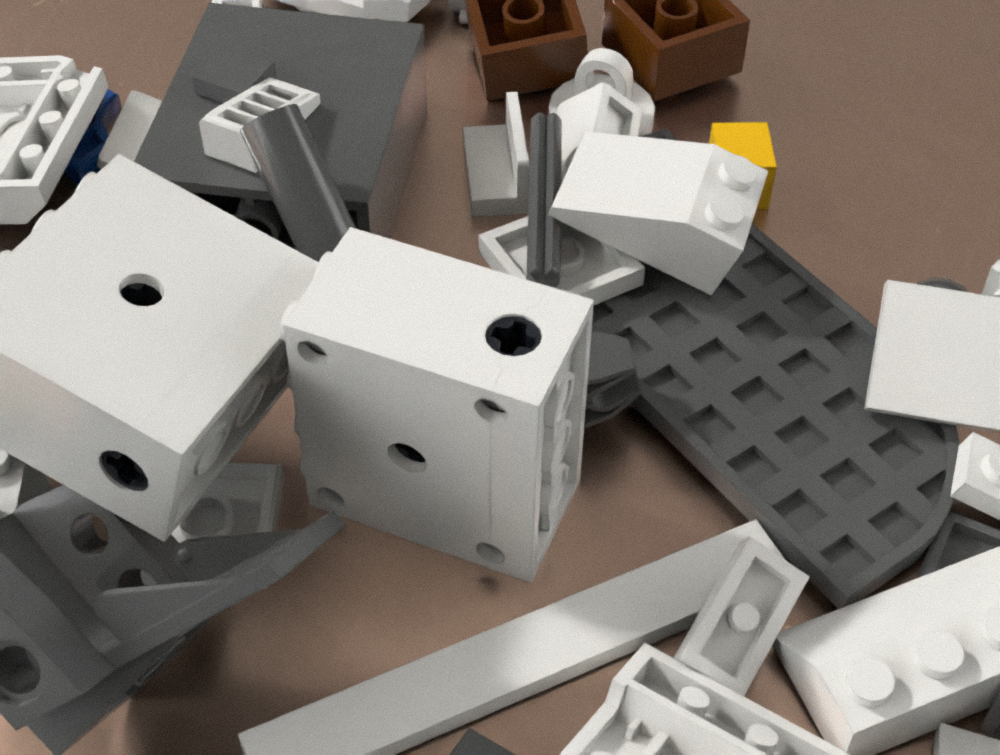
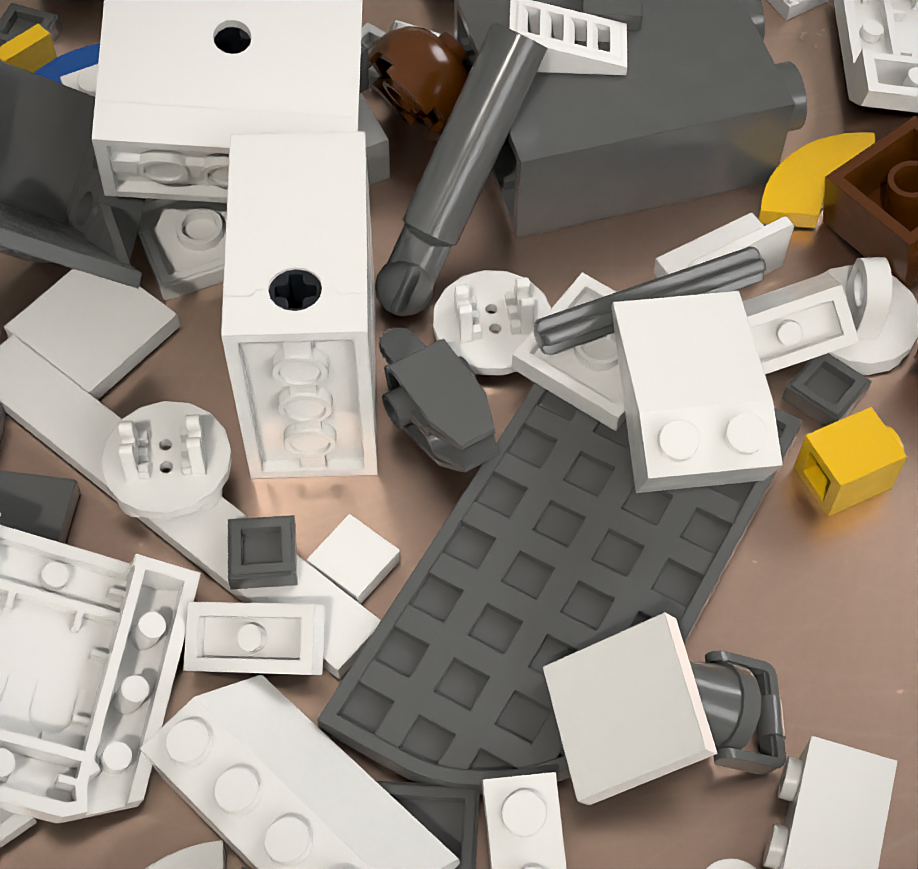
camera: 65 degrees right, 10 degrees up
none -> white tile [4,269,180,400]
none -> white plate [100,401,232,519]
none -> dark grey tile [228,515,298,590]
none -> white tile [307,514,400,604]
none -> yellow tile [758,132,875,228]

